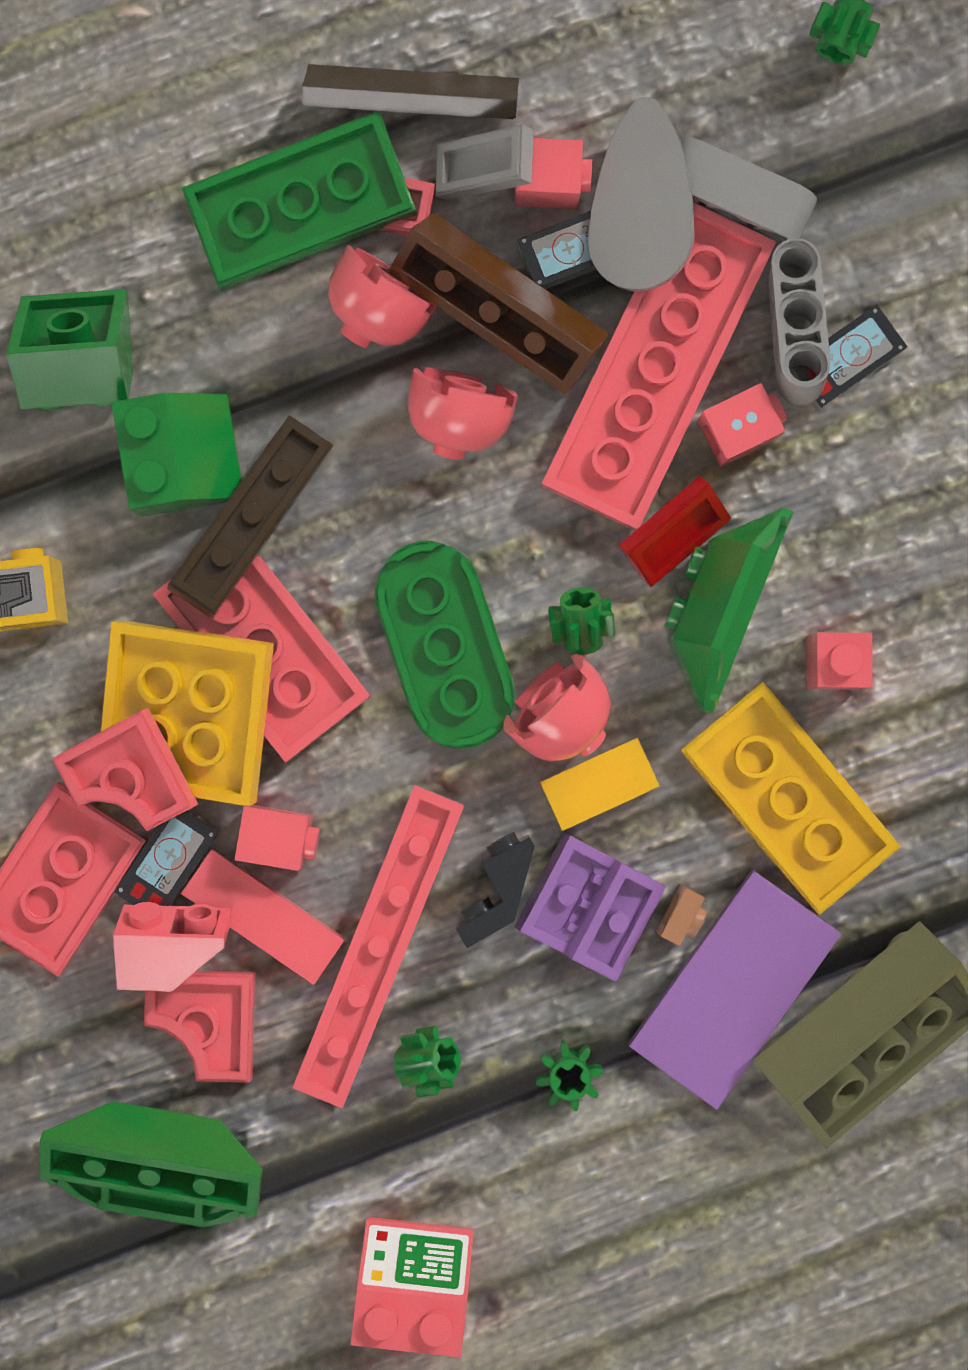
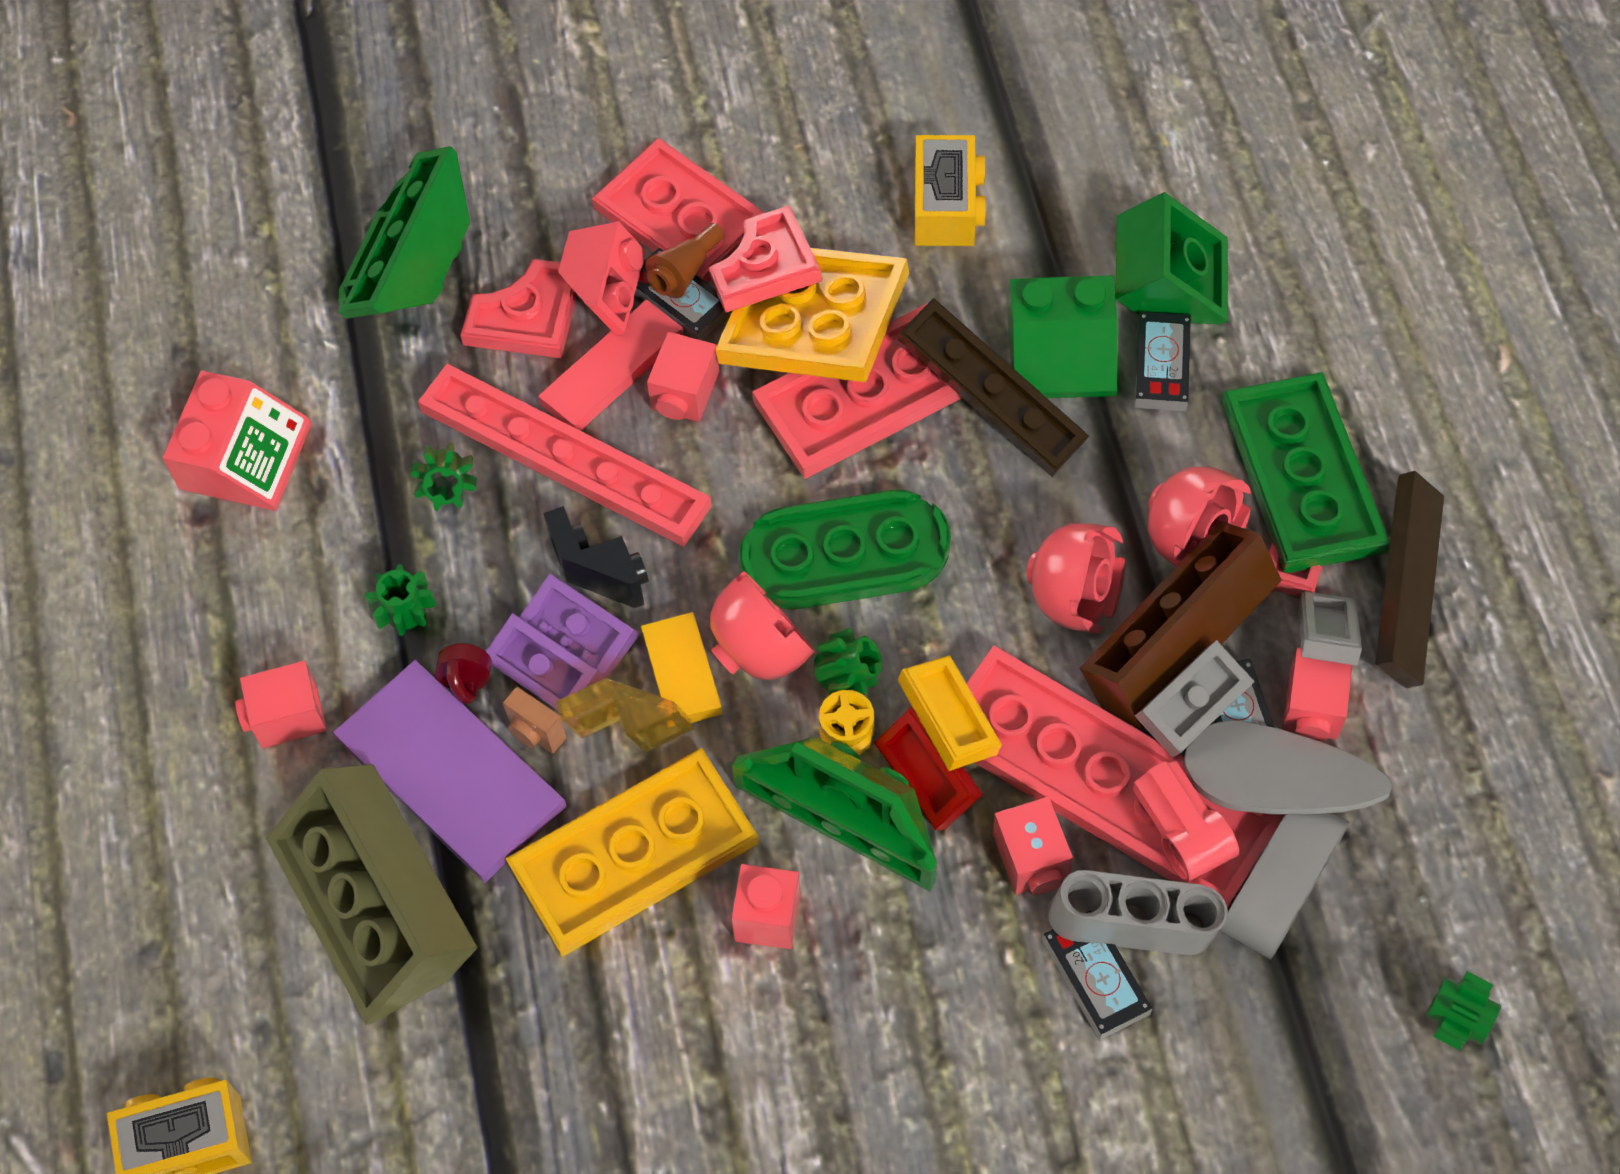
camera: 100 degrees right, 25 degrees down
none -> coral brick [235,661,327,749]
none -> dark red tile [435,643,492,704]
none -> clear yellow slope [556,678,695,753]
none -> dark orange cone [646,223,724,298]
none -> yellow wheel [819,690,874,755]
none -> yellow tile [897,655,1002,771]
none -> coral piece [1132,761,1239,883]
none -> tile [1134,311,1191,411]
none -> light grey plate [1135,640,1255,758]

